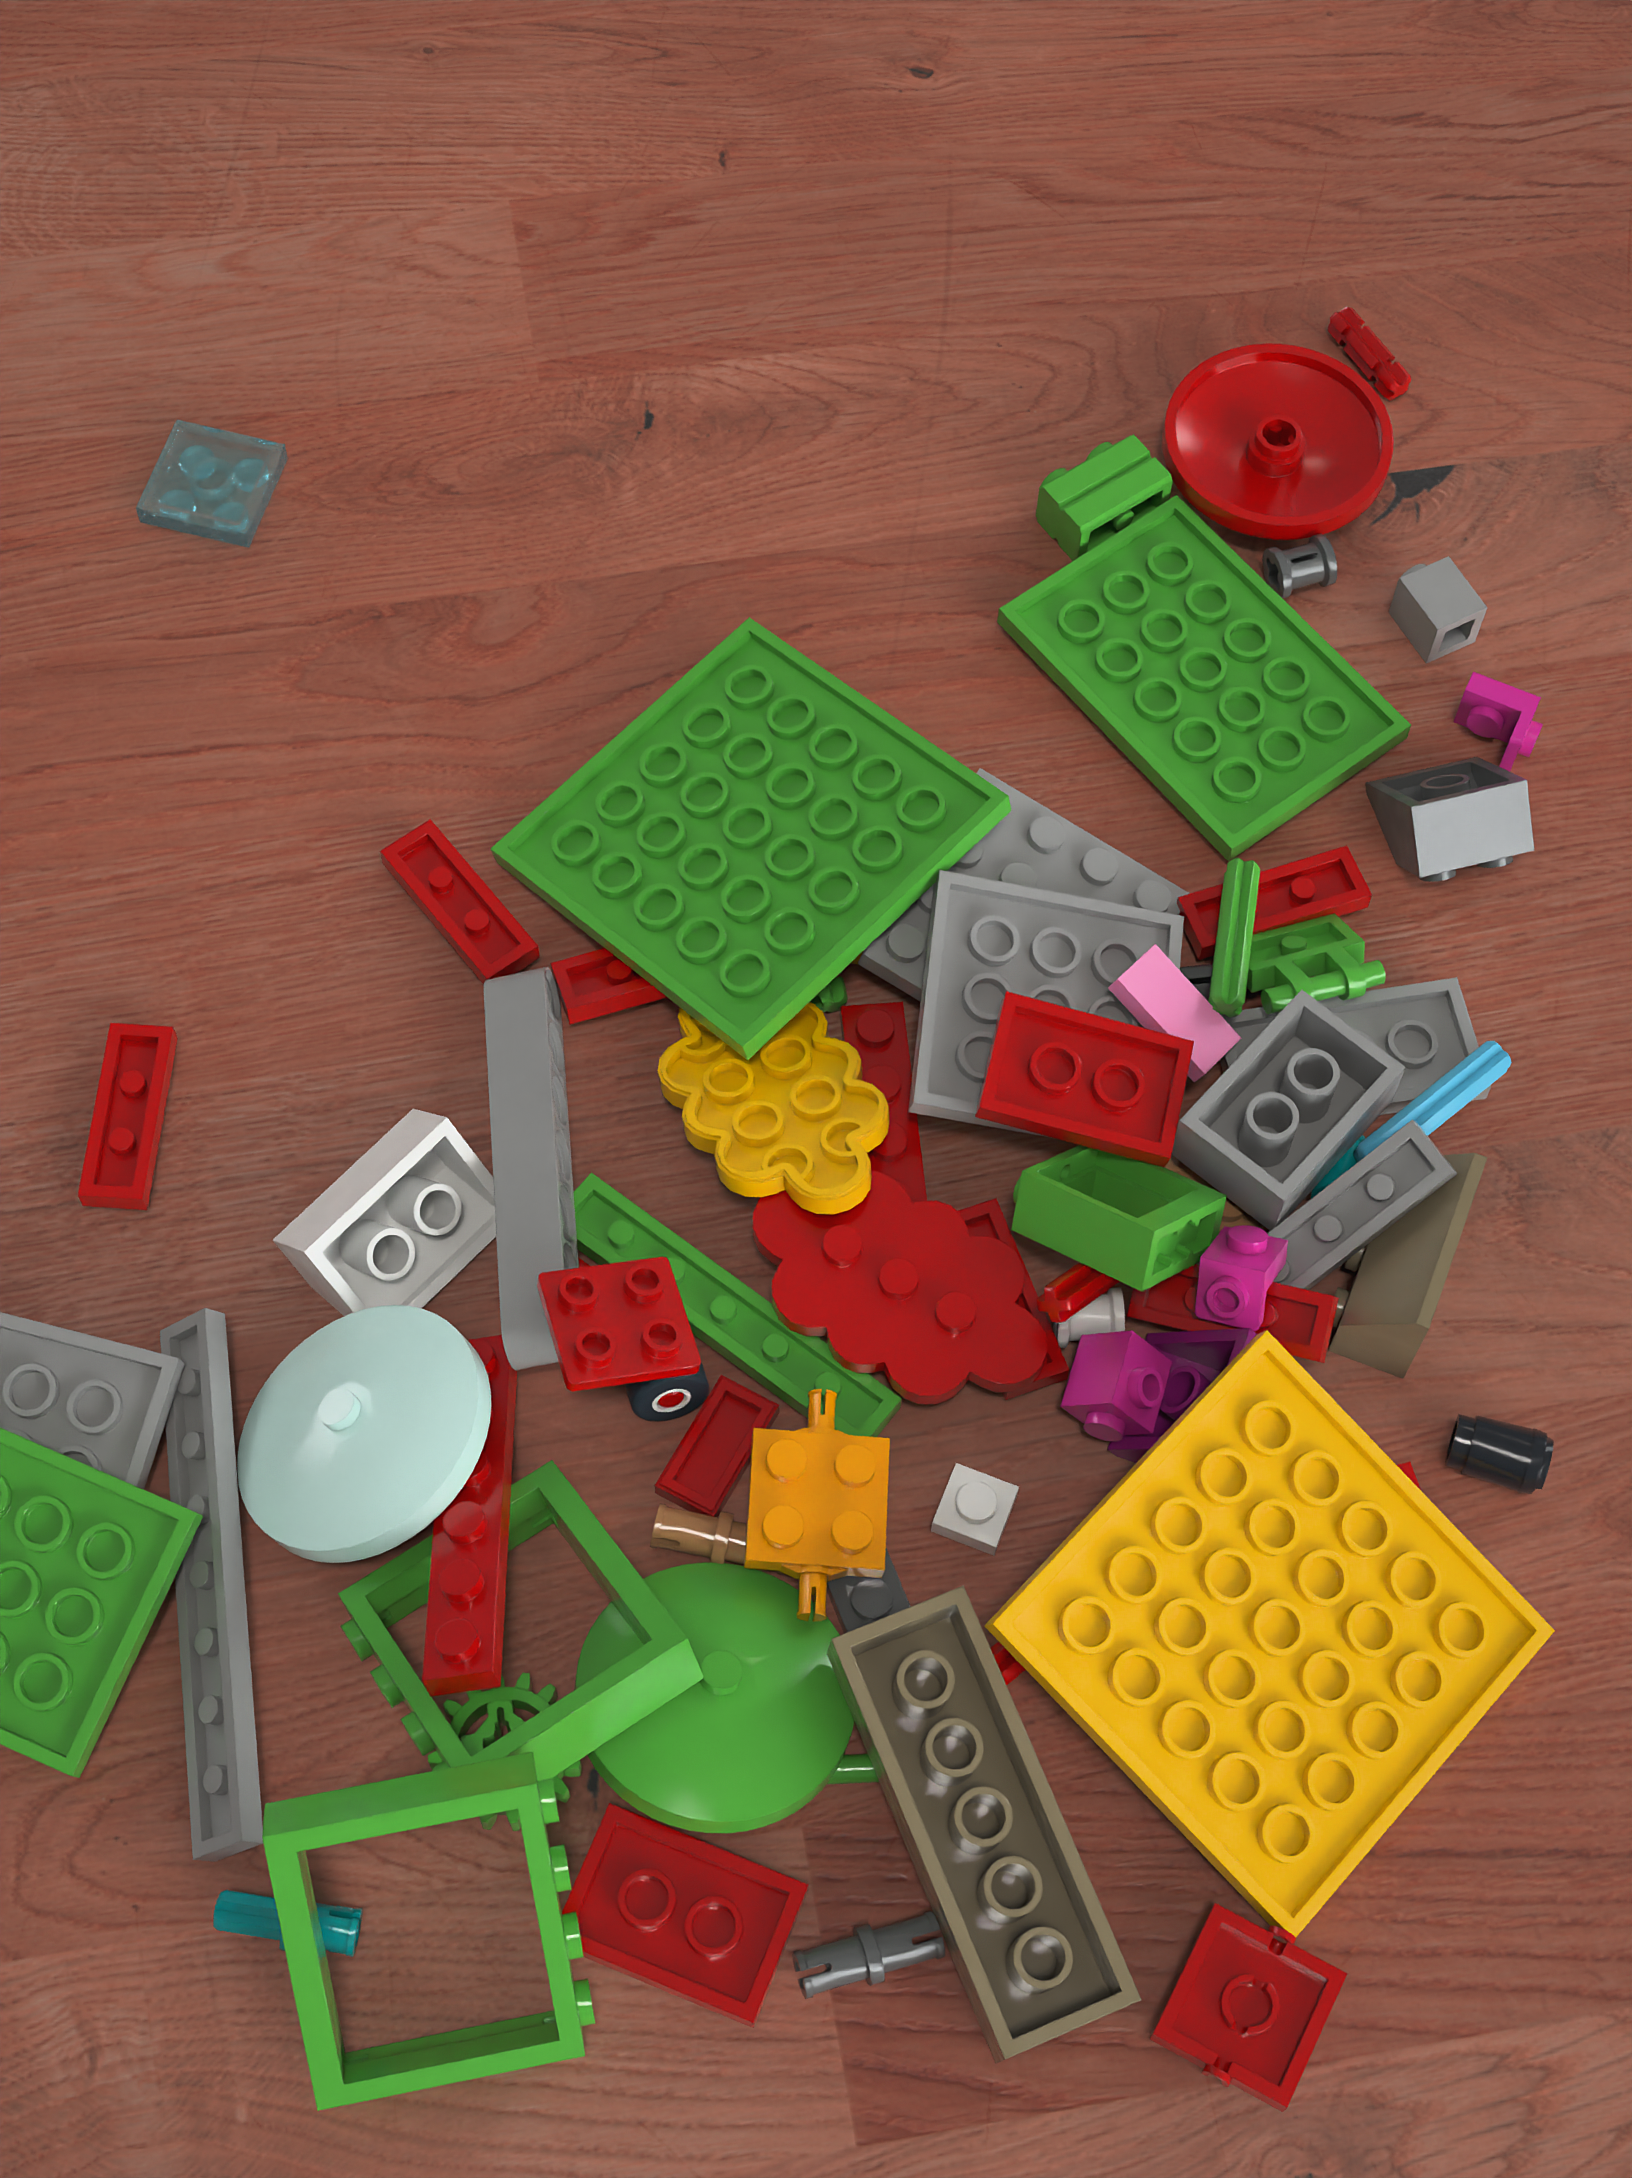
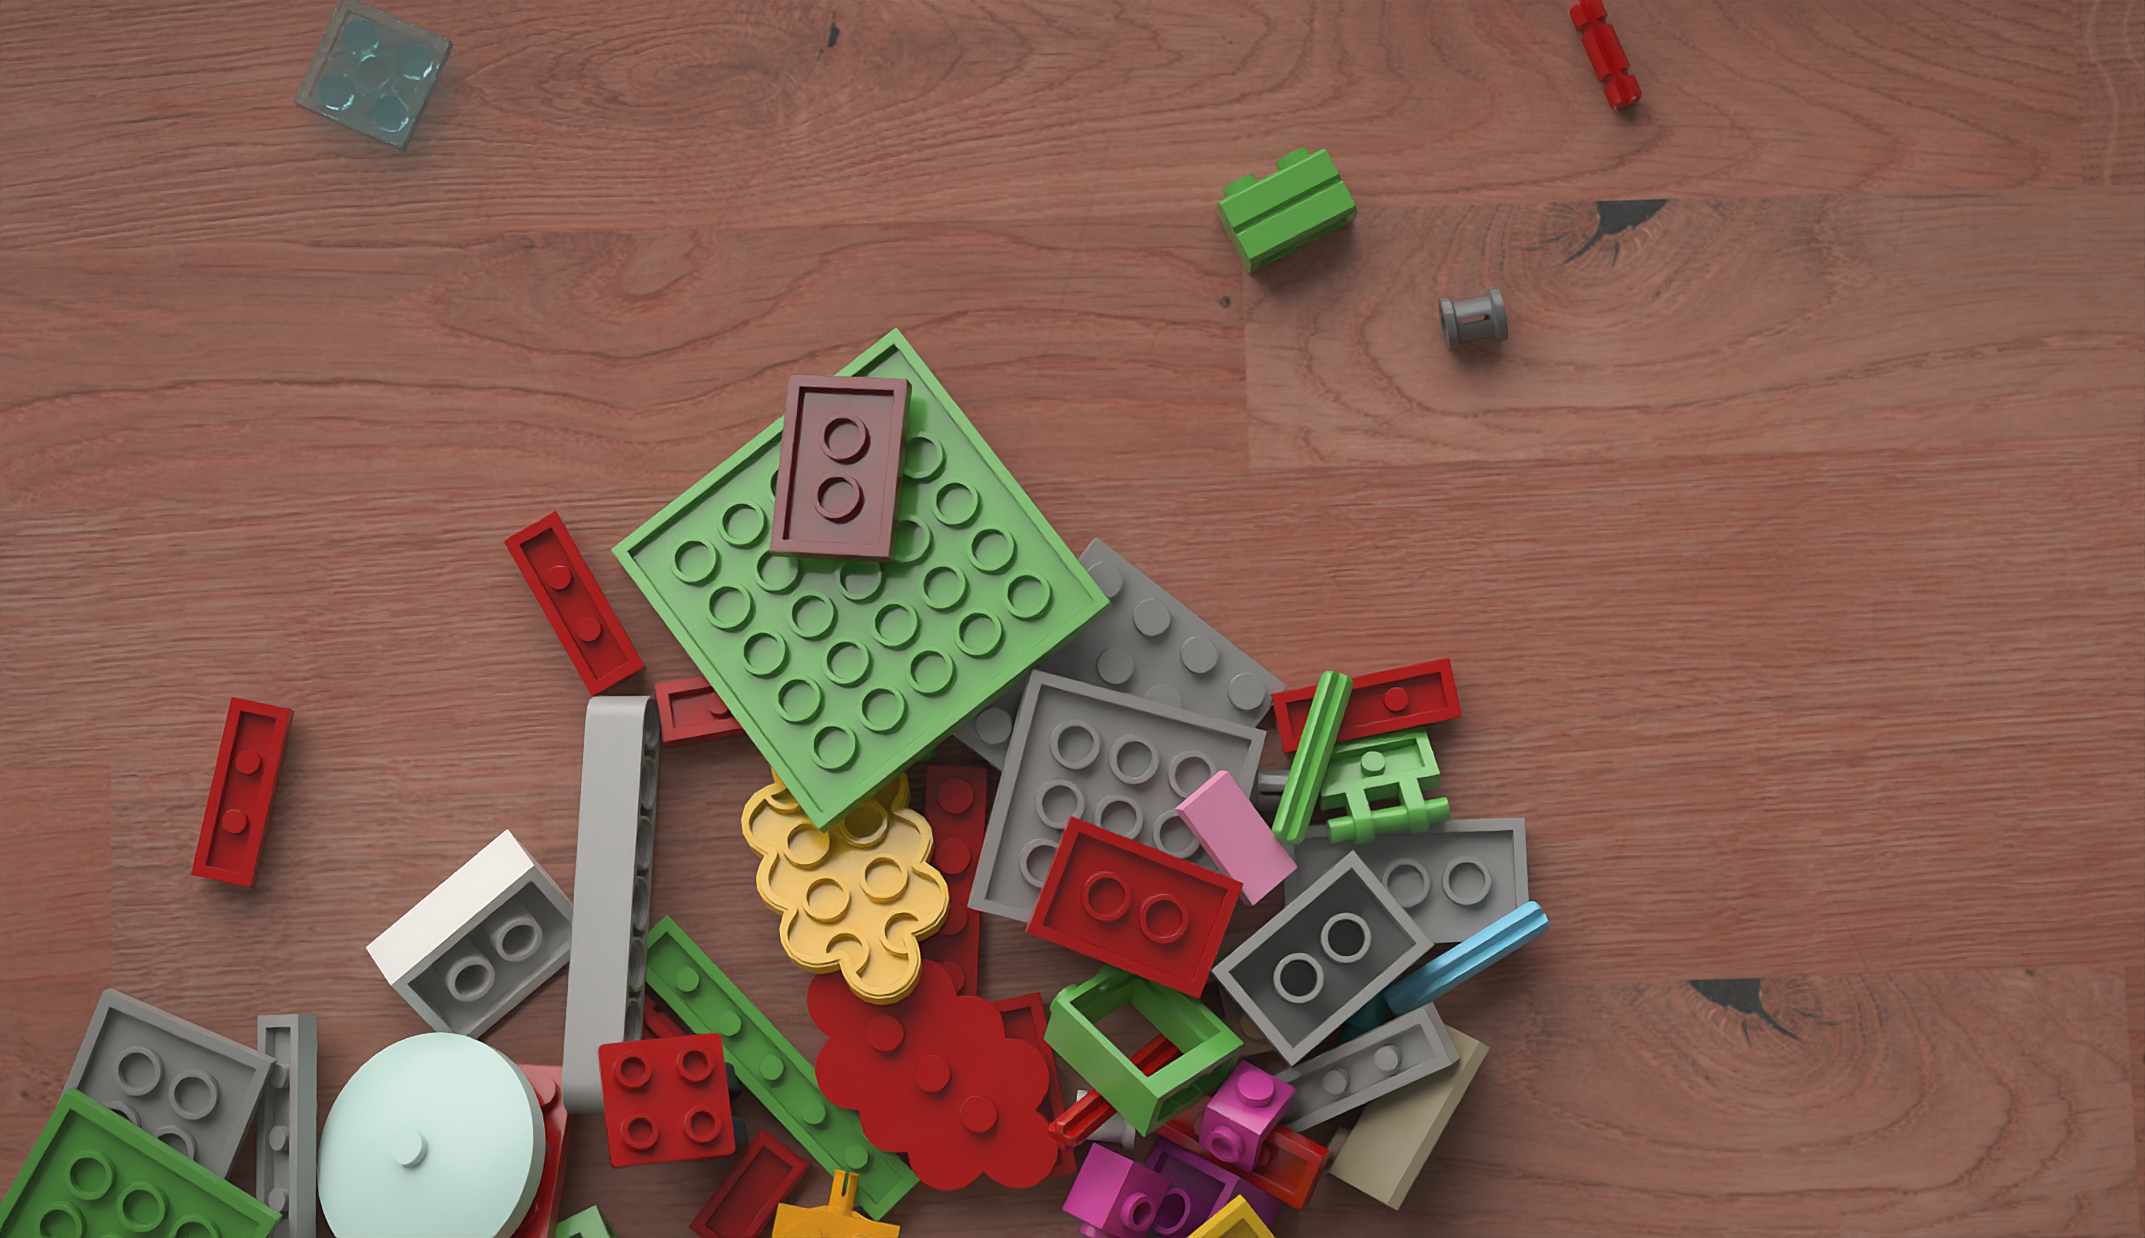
camera: 10 degrees right, 20 degrees up
bright green plate [997,495,1411,862] -> none
red dish [1162,343,1394,540] -> none
slope [1365,757,1534,882] -> none
light grey brick [1388,556,1487,664] -> none
dark pink bracket [1454,672,1543,772] -> none
none -> plate [770,374,912,563]

